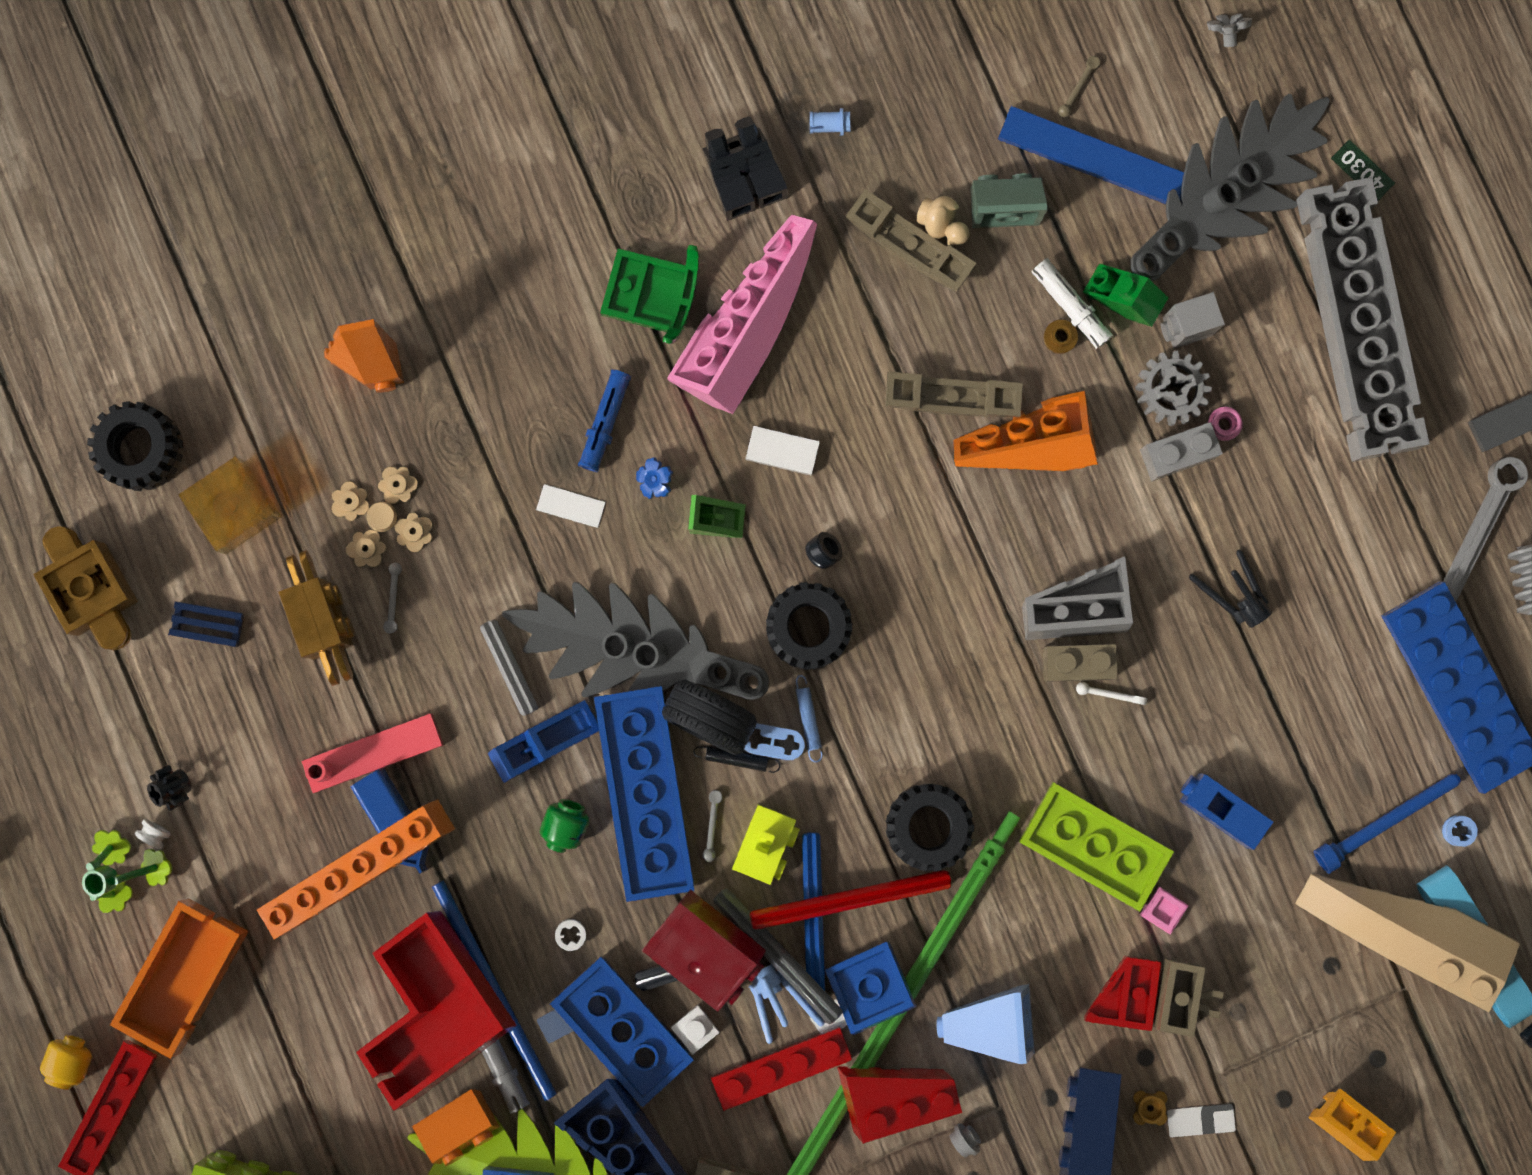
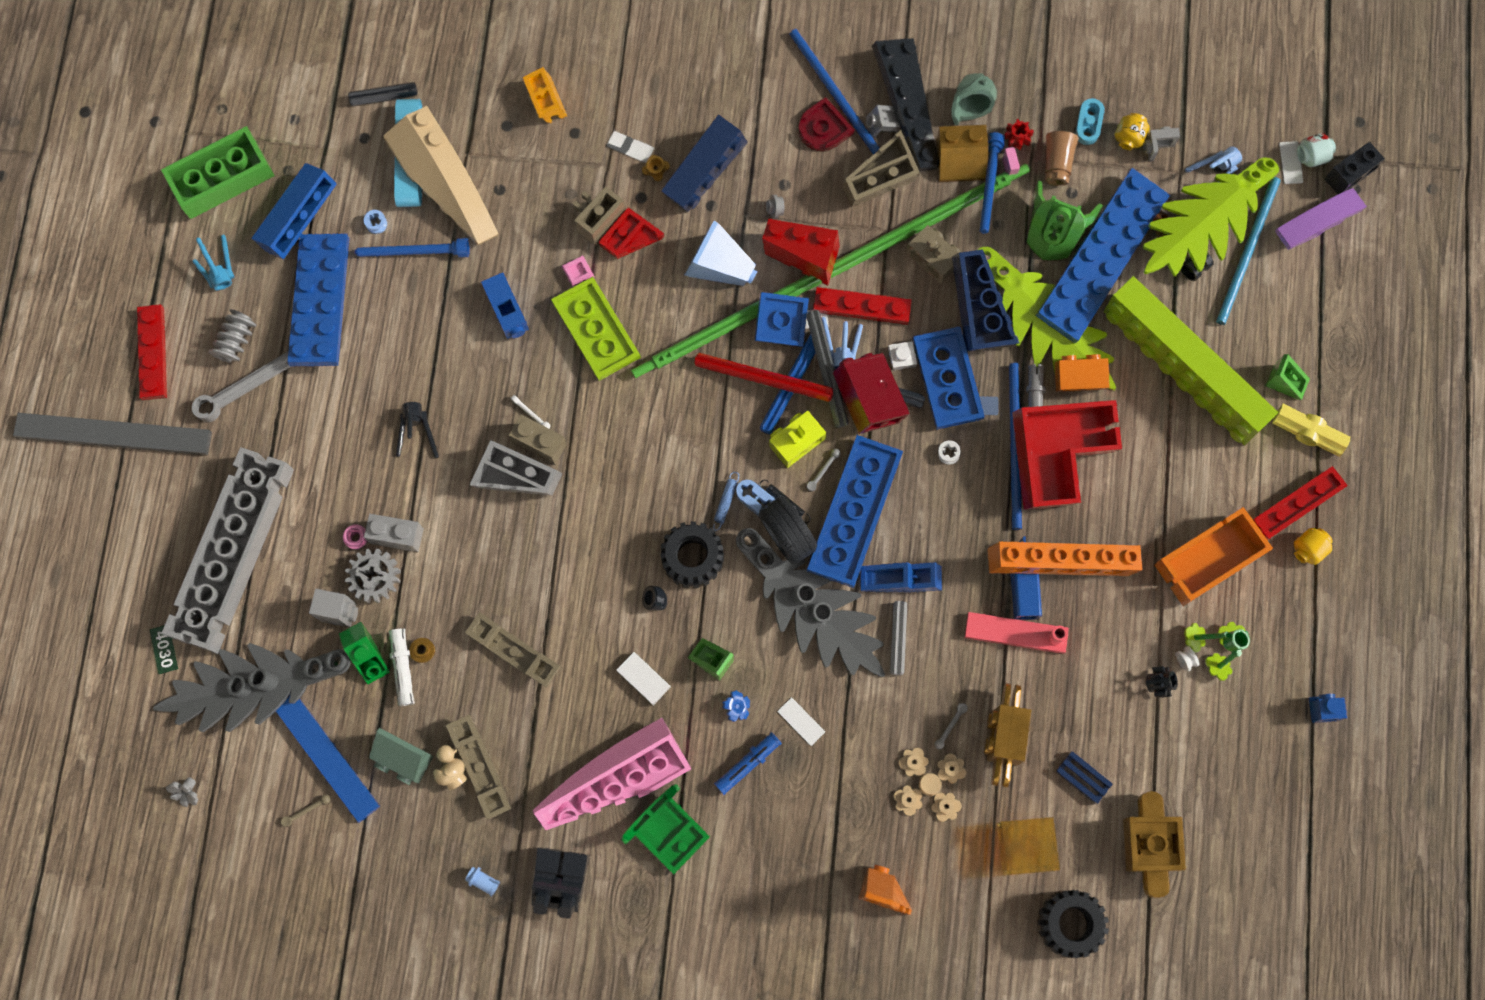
camera: 150 degrees left, 10 degrees down
green head [540,799,589,853] -> none
black tyre [886,784,974,871] -> none
orange wedge [953,391,1098,471] -> none

